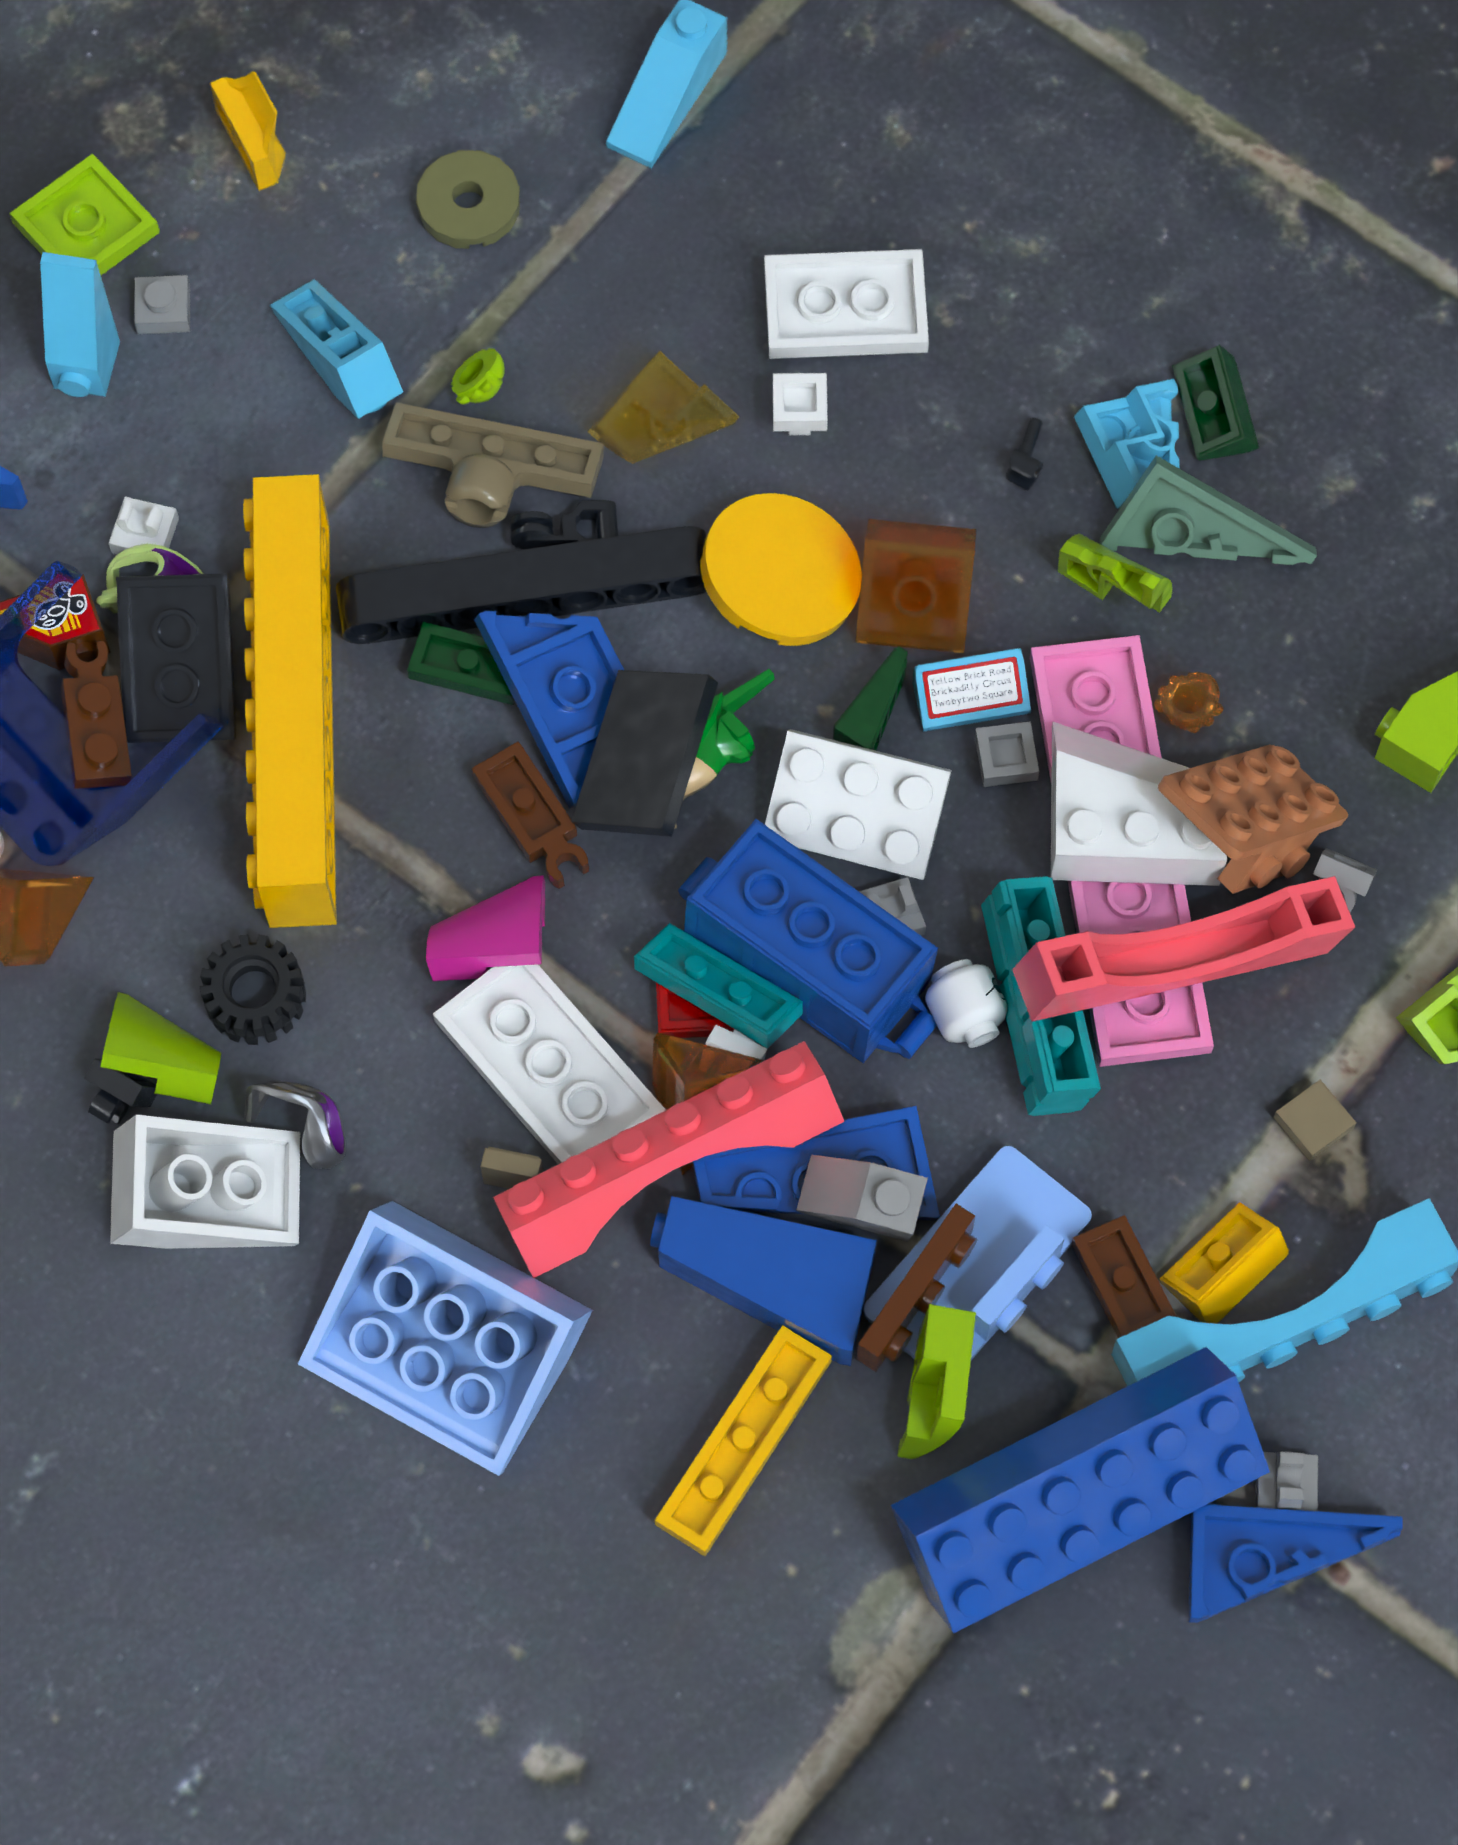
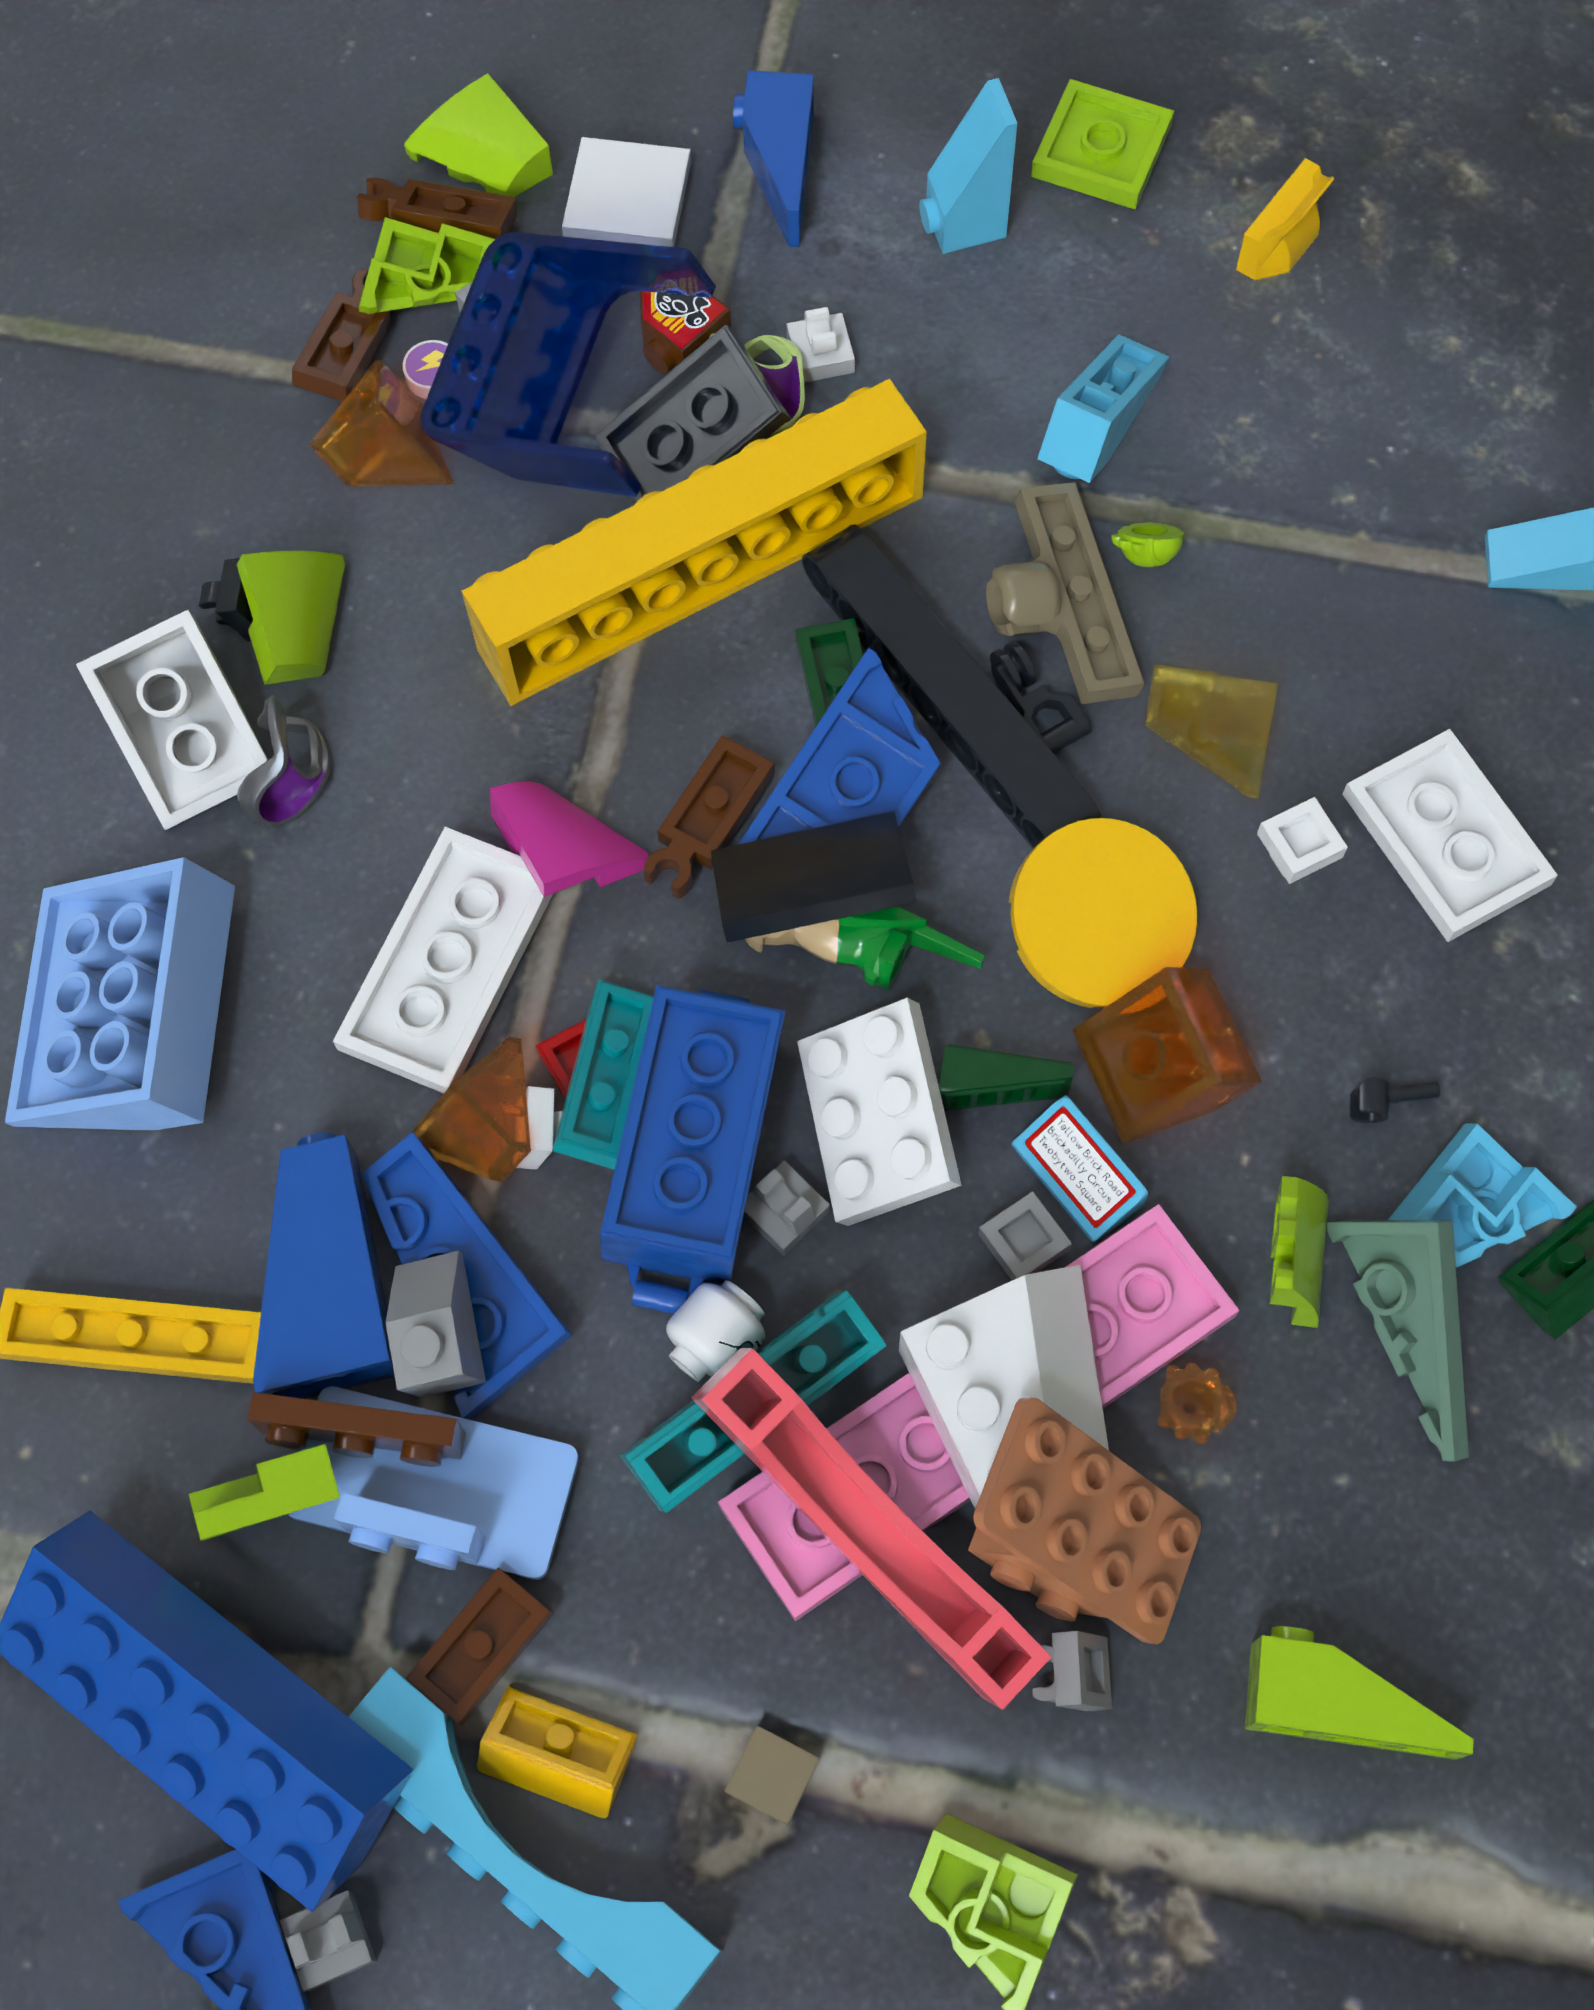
camera: 65 degrees right, 0 degrees up
reddish brown plate [61,641,132,789] -> none
light grey plate [135,275,190,334] -> none
black tyre [200,934,306,1045] -> none
olive tile [416,150,520,249] -> none
dark tan tile [480,1146,543,1189] -> none
coral arch [493,1041,845,1278] -> none

